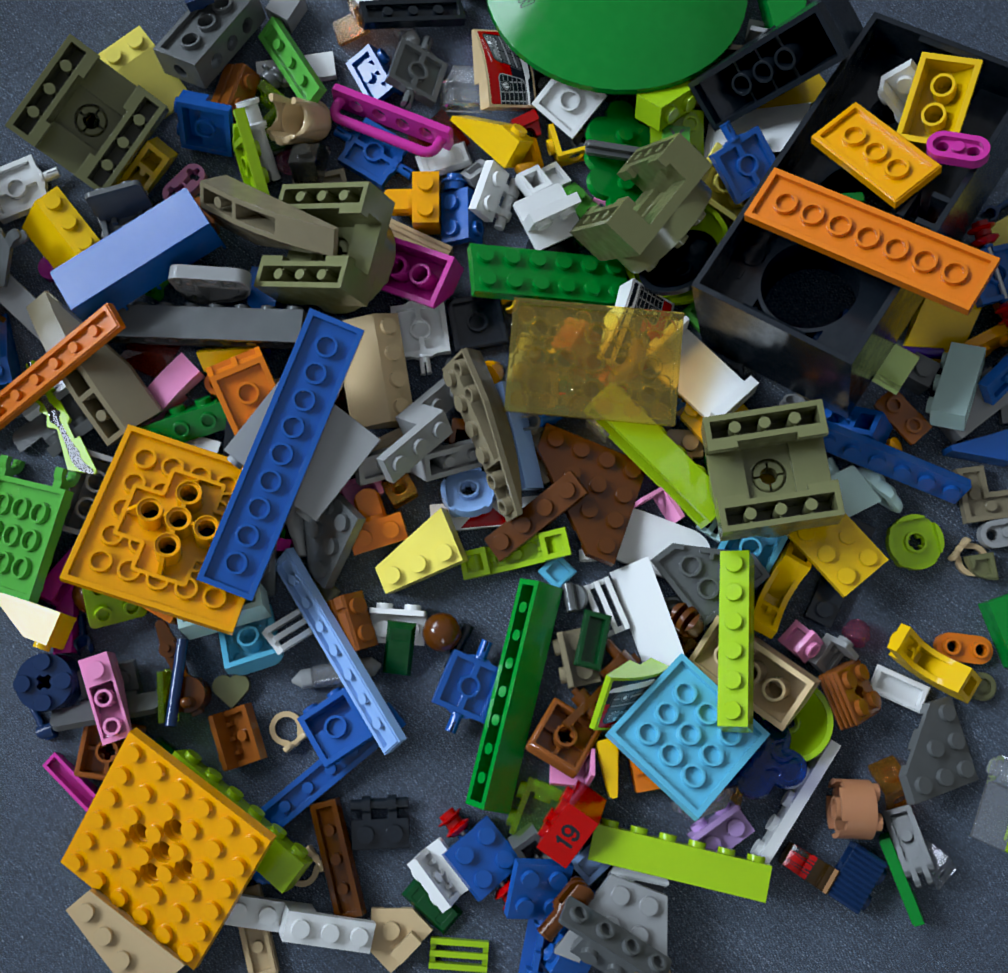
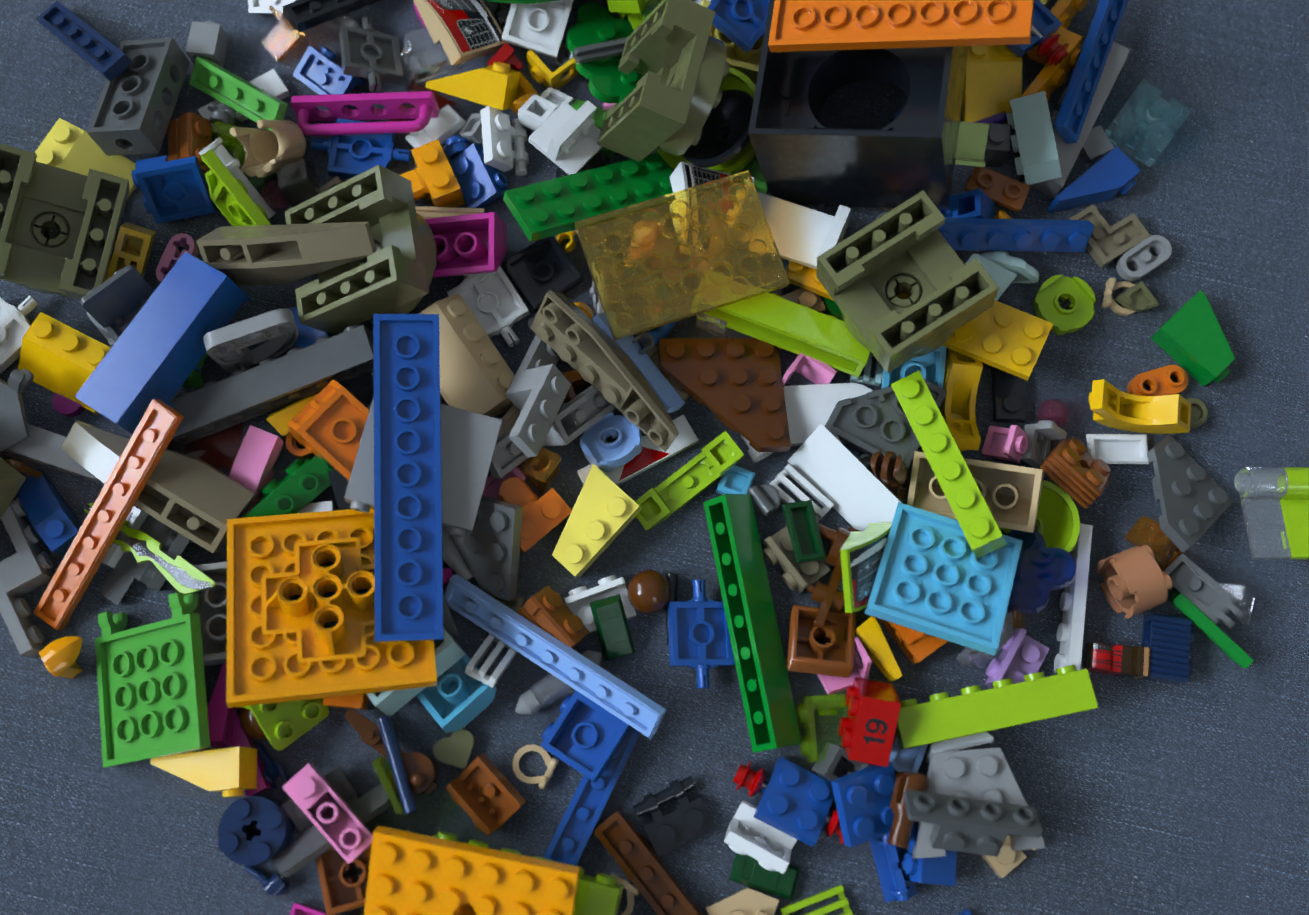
camera: 30 degrees left, 5 degrees down
reddish brown plate [484,470,589,562] -> none

